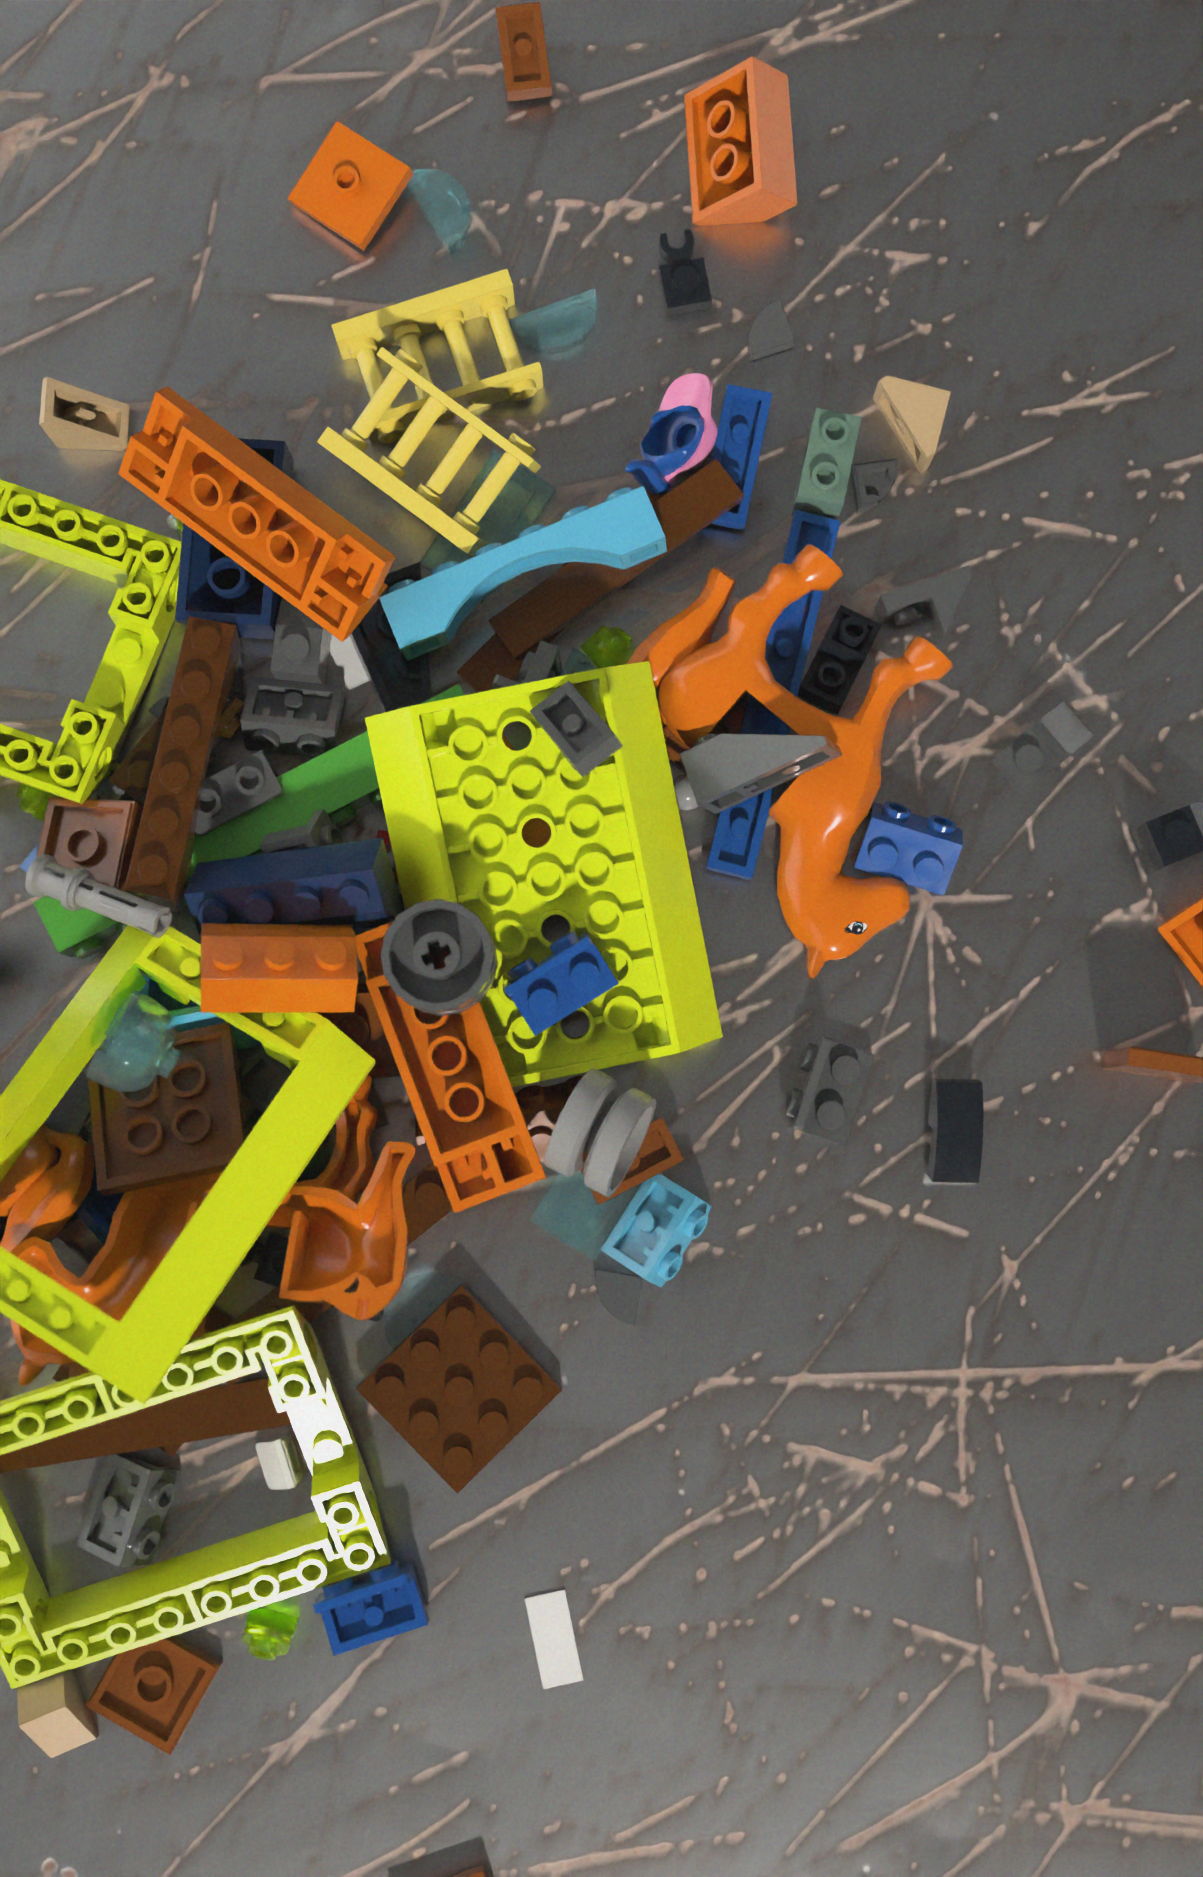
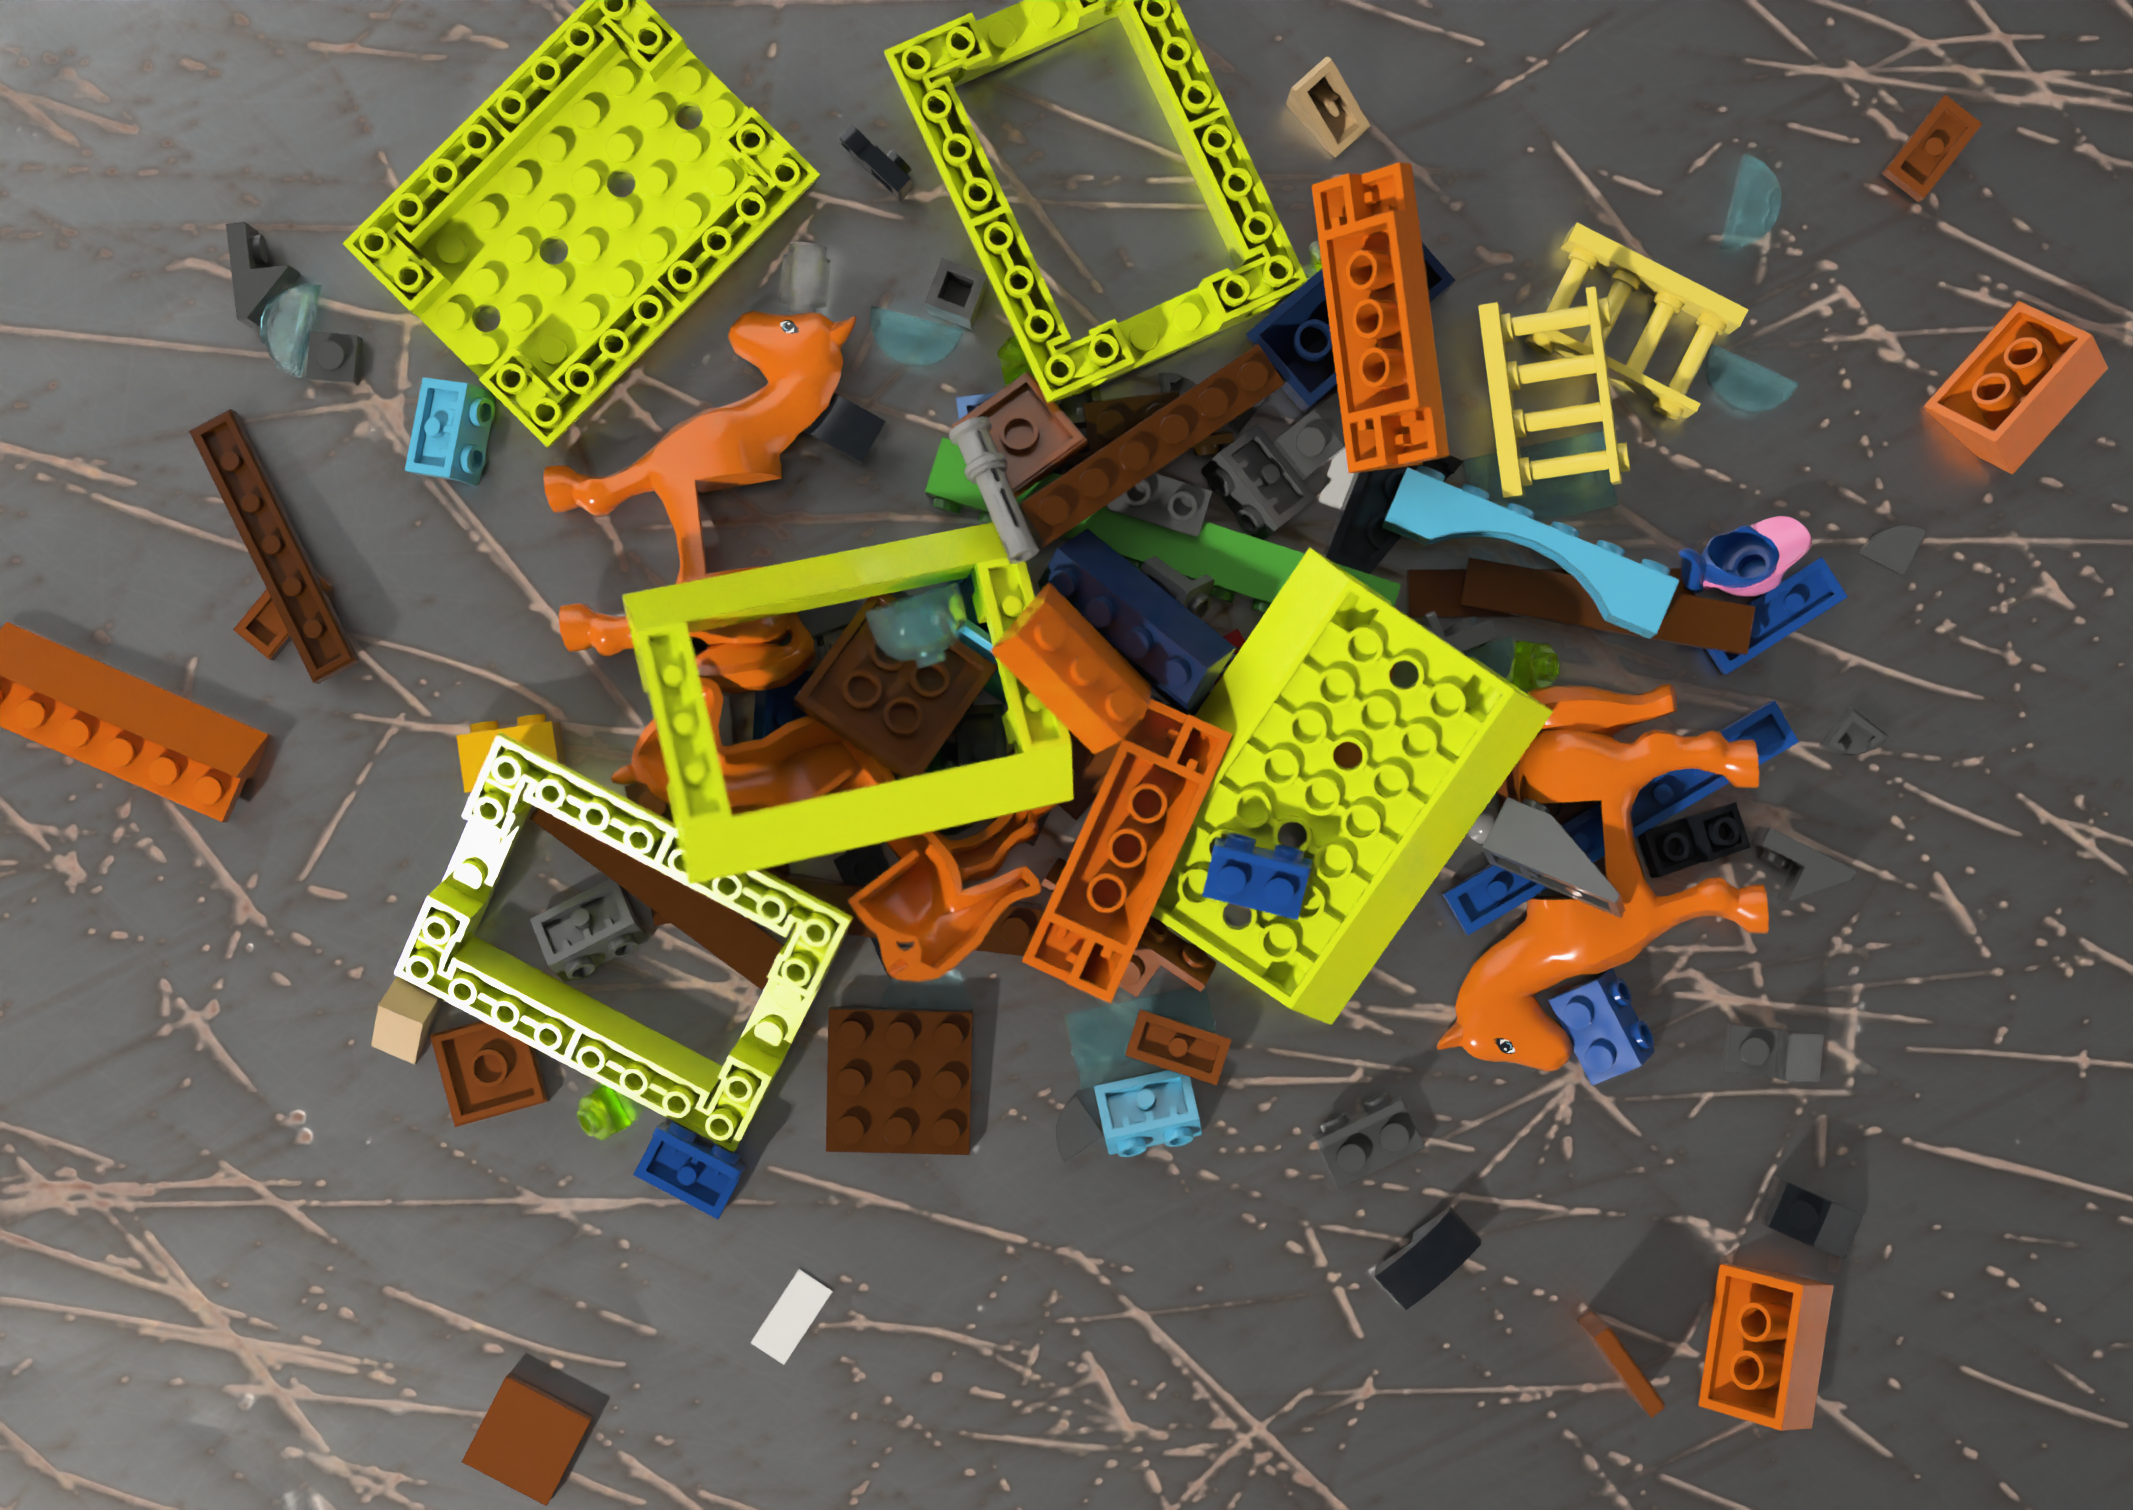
camera: 45 degrees right, 5 degrees up
white slope [256,1432,304,1490] -> none
orange plate [287,121,414,251] -> none
dark grey wheel [381,899,498,1016] -> none
dark grey slope [529,681,623,777] -> none
light grey wheel [544,1068,656,1198] -> none
black plate [658,229,712,316] -> none
sand green brick [792,407,862,520] -> none
tan slope [873,375,951,473] -> none

